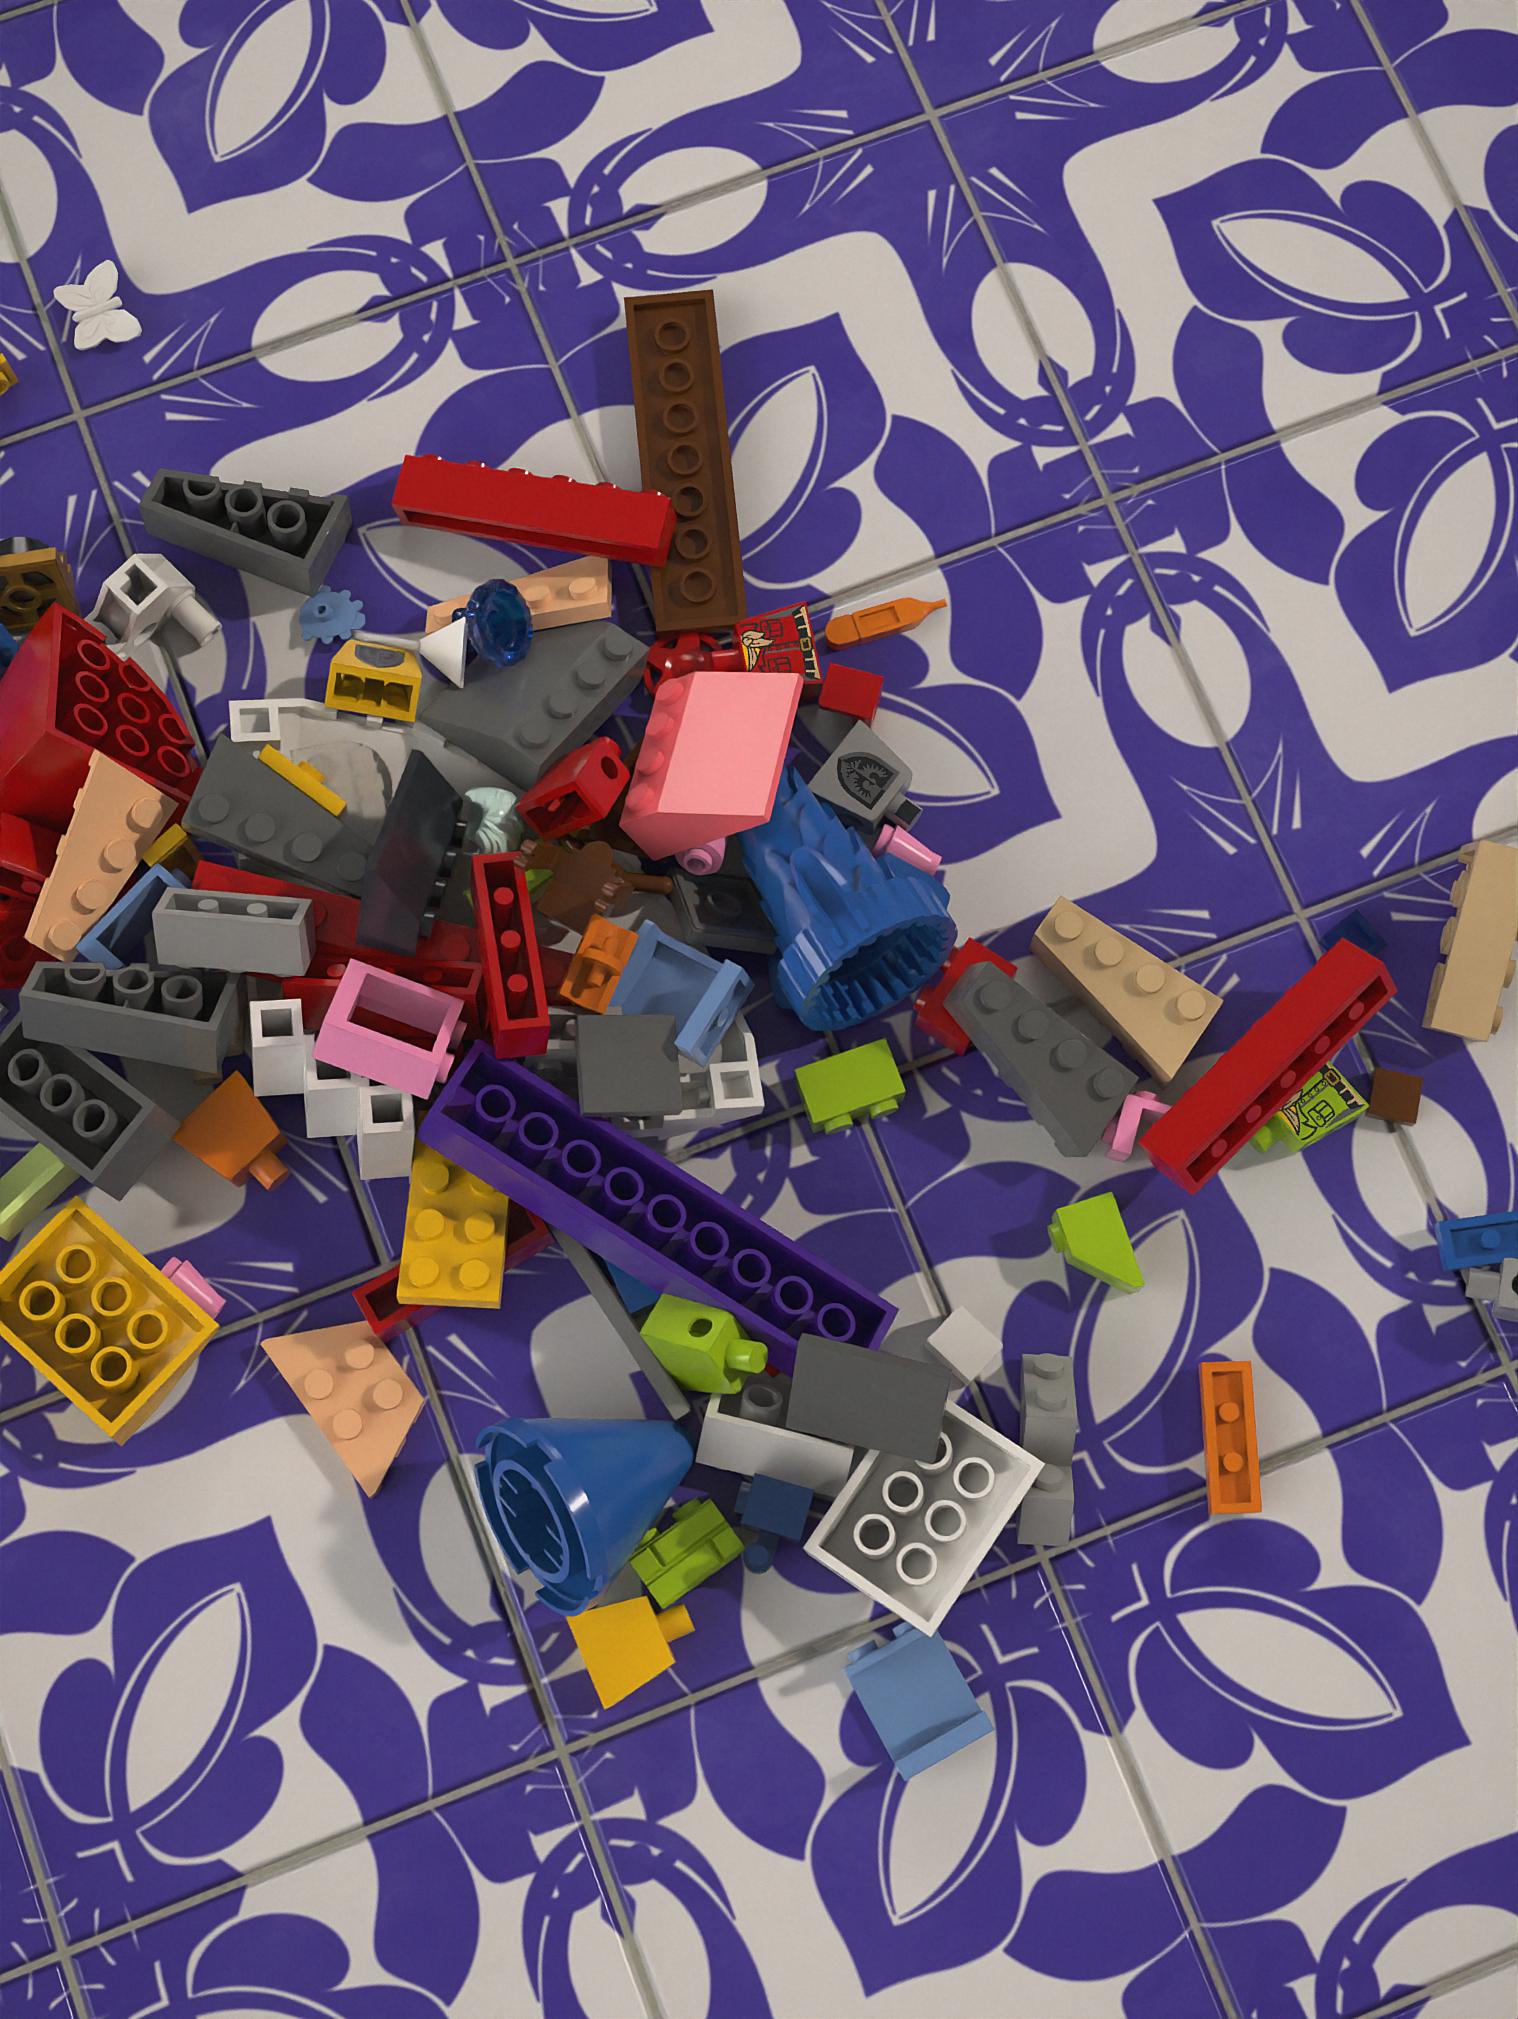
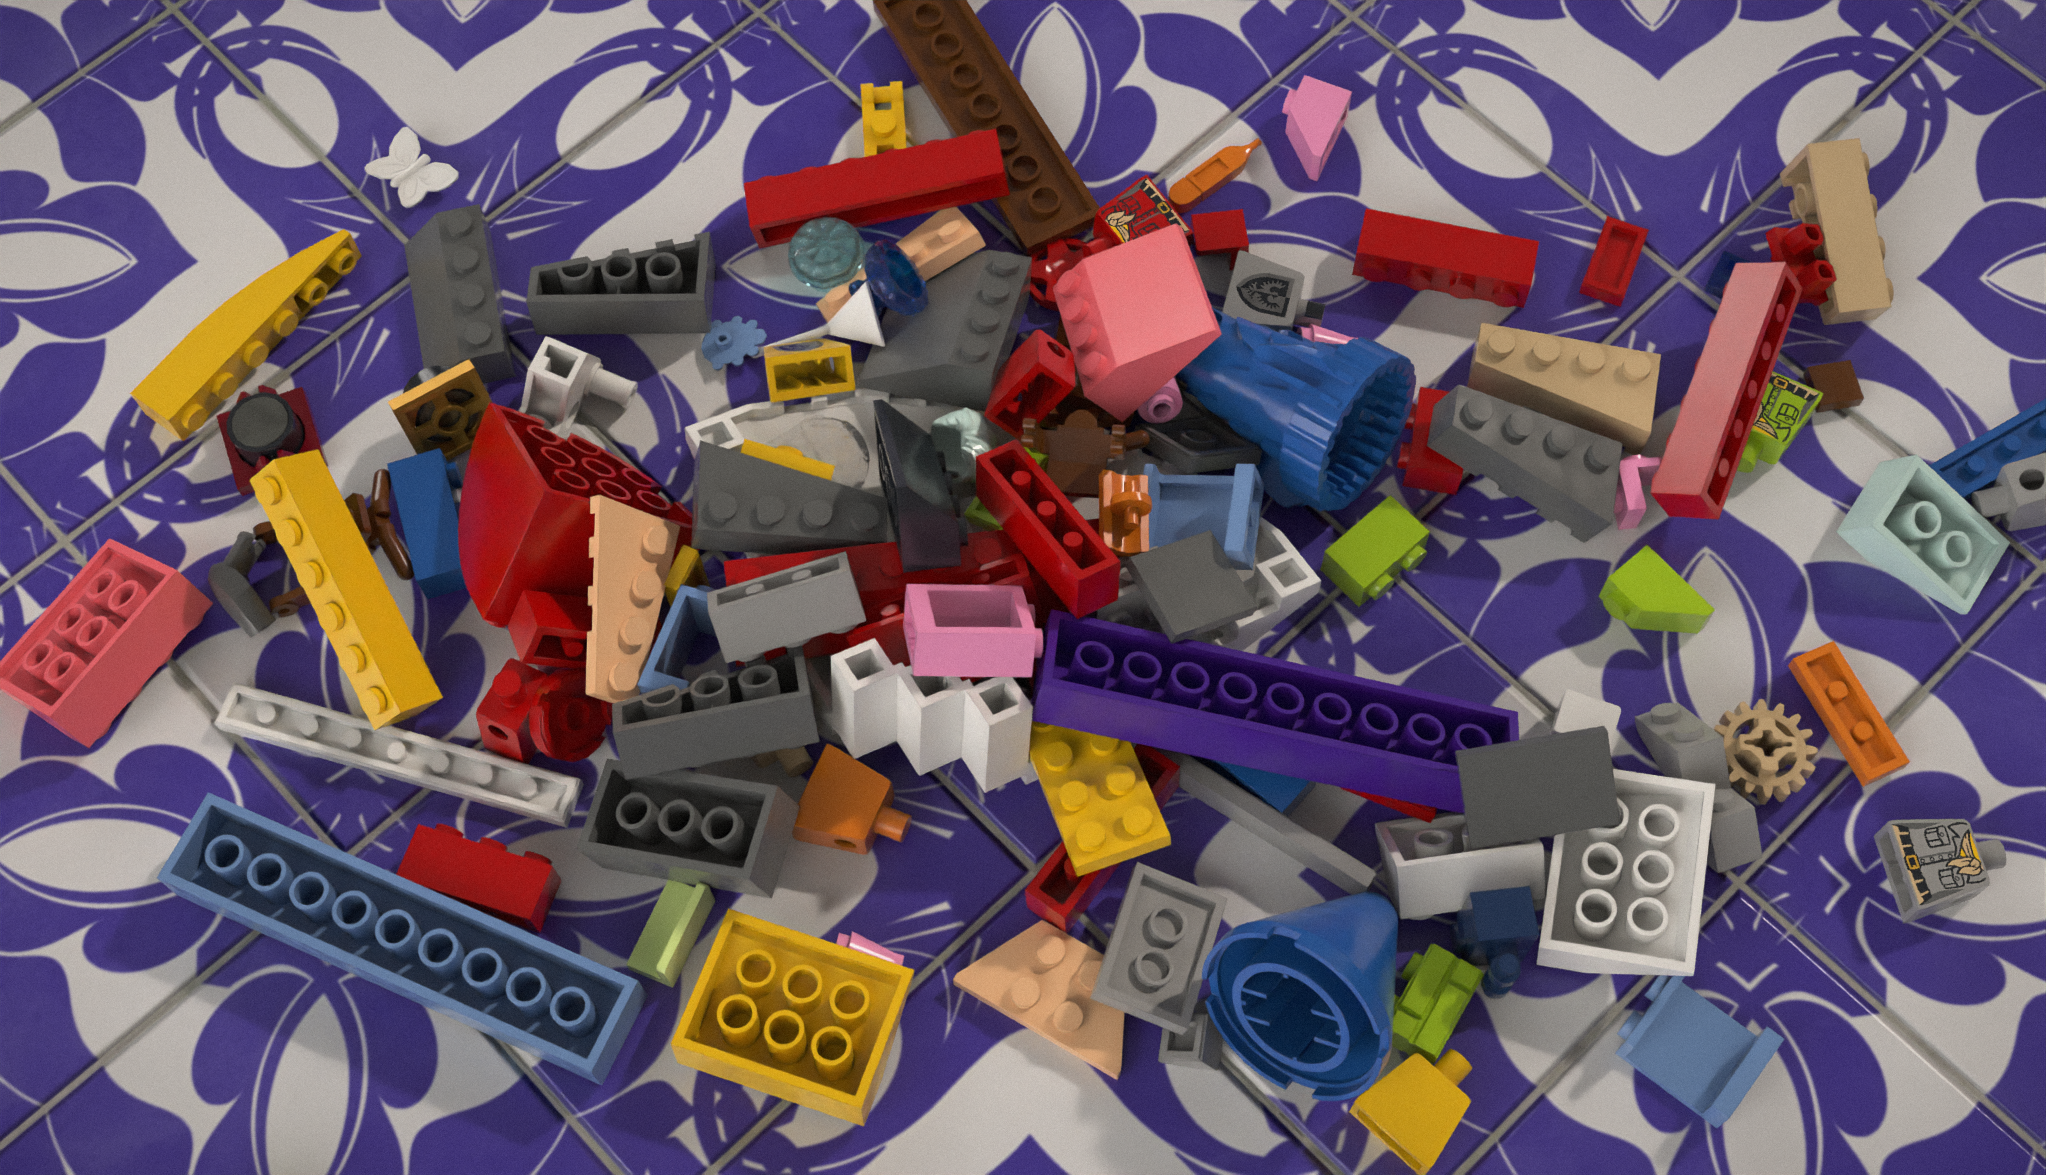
camera: 20 degrees left, 10 degrees down
lime torso [639,1293,768,1394] -> none
none -> dark grey slope [404,204,516,384]
none -> clear light blue piece [788,217,865,293]
none -> yellow plate [860,81,907,157]
none -> light grey plate [1090,862,1228,1035]
none -> light grey slope [1158,1013,1223,1071]
none -> bright pink slope [1282,75,1352,181]
none -> red brick [1352,208,1539,308]
none -> red tile [1579,216,1649,307]
none -> tan gear [1713,699,1818,804]
none -> red hips [1765,223,1837,306]
none -> light aqua slope [1836,454,2010,614]
none -> light grey torso [1874,819,2007,923]

